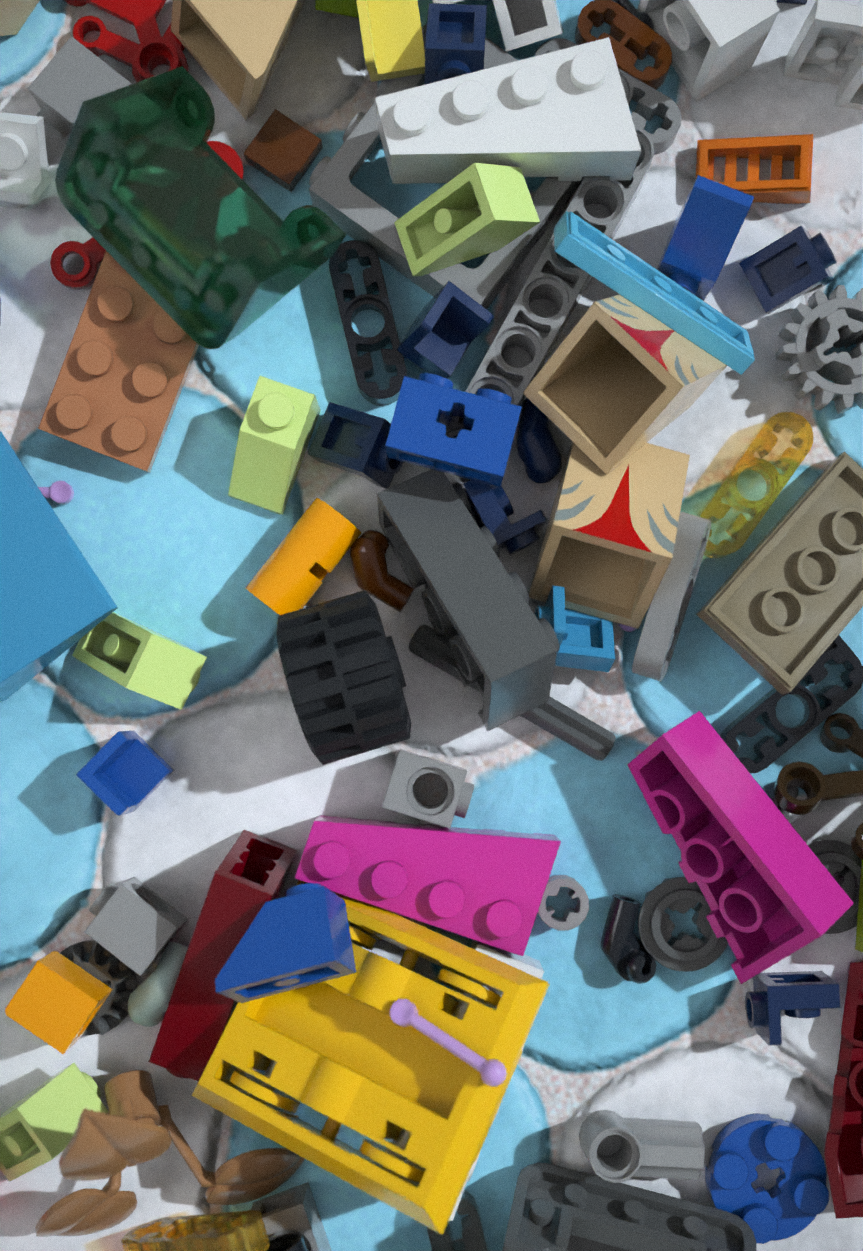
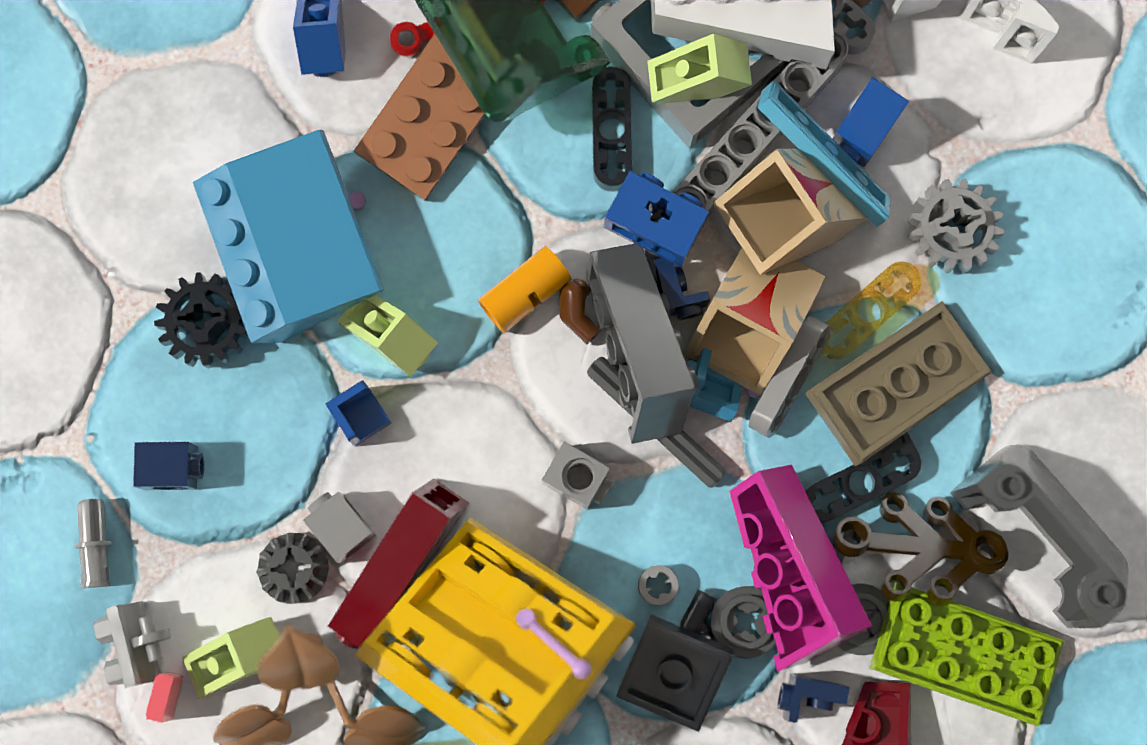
camera: 10 degrees right, 5 degrees down
light orange panel [5,951,113,1054] -> none
light aqua arm [127,942,188,1027] -> none
blue slope [215,883,357,1003] -> none
yellowish green slope [228,376,321,515] -> none
black wheel [277,590,411,765] -> none
dark pink wedge [295,815,561,956] -> none
dark blue bracket [308,402,404,489] -> none
dark blue panel [396,281,494,379] -> none
dark blue arm [516,398,562,484] -> none
orange slope [696,134,813,204] -> none
dark blue bracket [739,225,837,314] -> none
none -> black tile [616,614,734,732]

